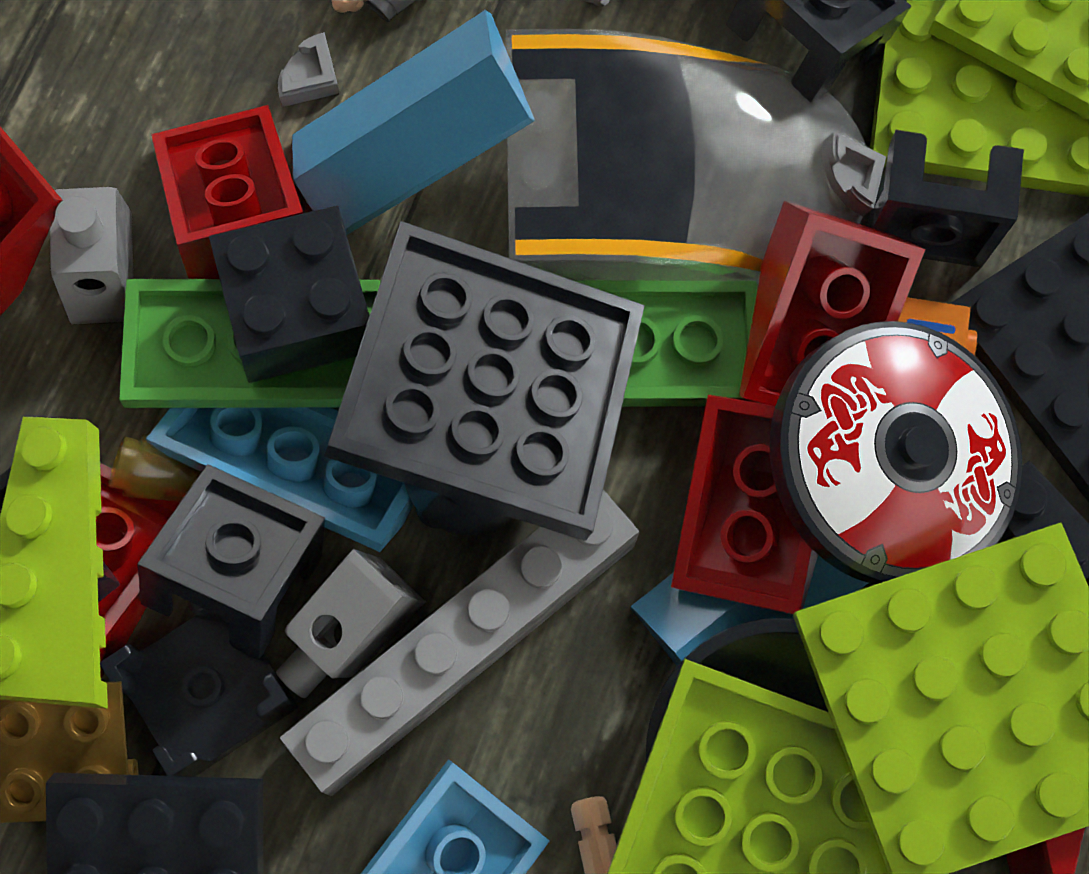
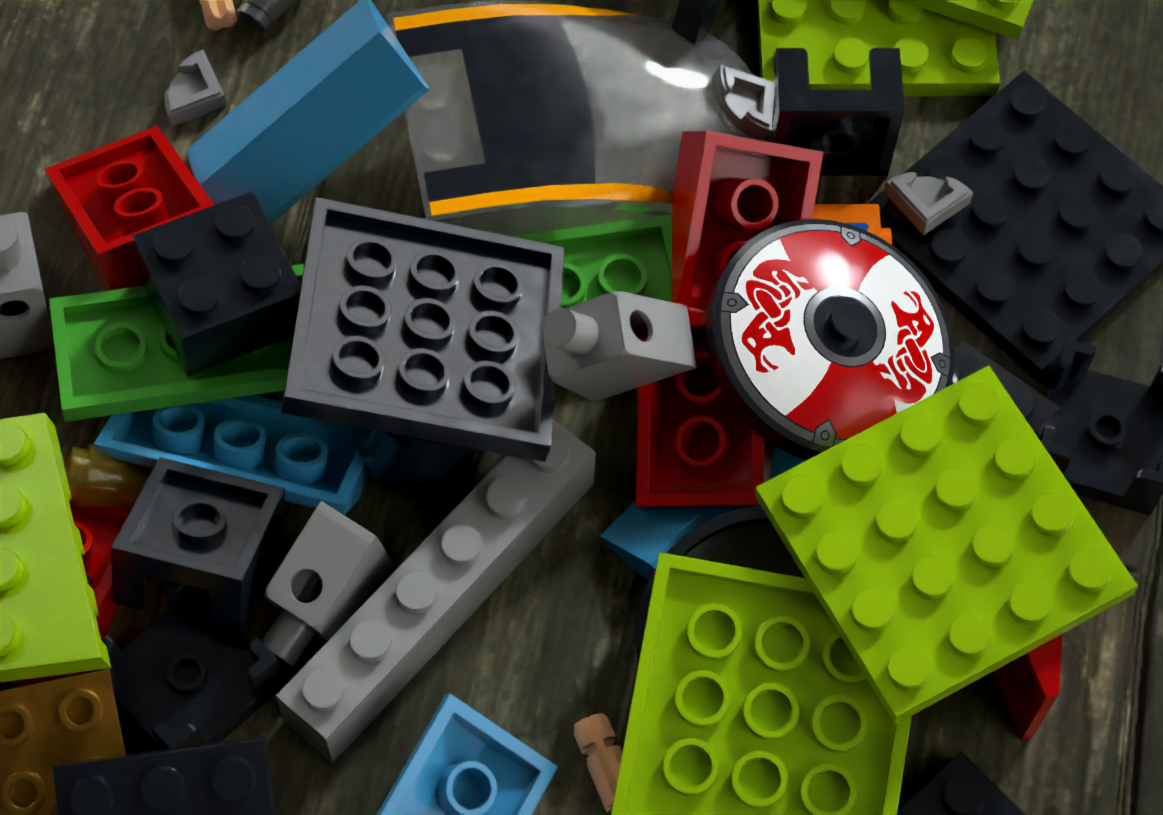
camera: 10 degrees left, 10 degrees down
none -> light grey torso [541,291,697,402]
none -> light grey tile [884,172,973,235]

